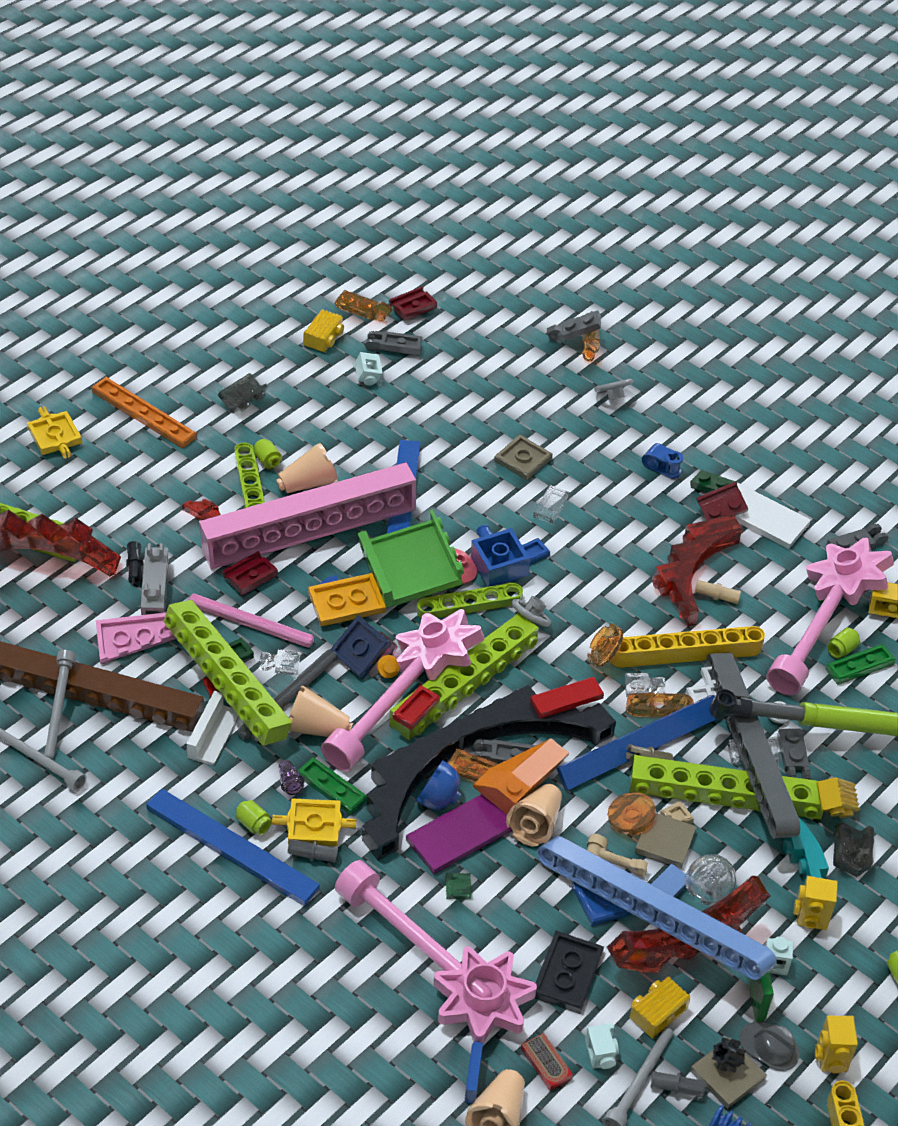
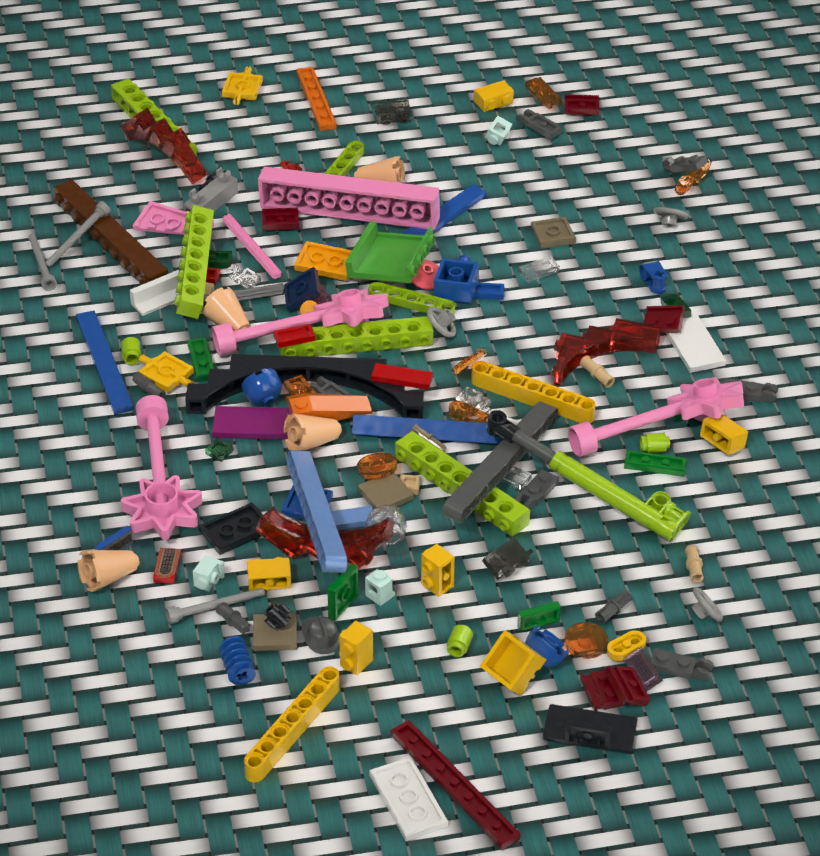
camera: 40 degrees right, 5 degrees down
lime brick [254,439,282,469] -> none
clear purple cone [278,760,304,795] -> none
tan brick [586,834,648,877] -> none
teal slope [783,818,829,885] -> none
yellow brick [816,777,861,818] -> none

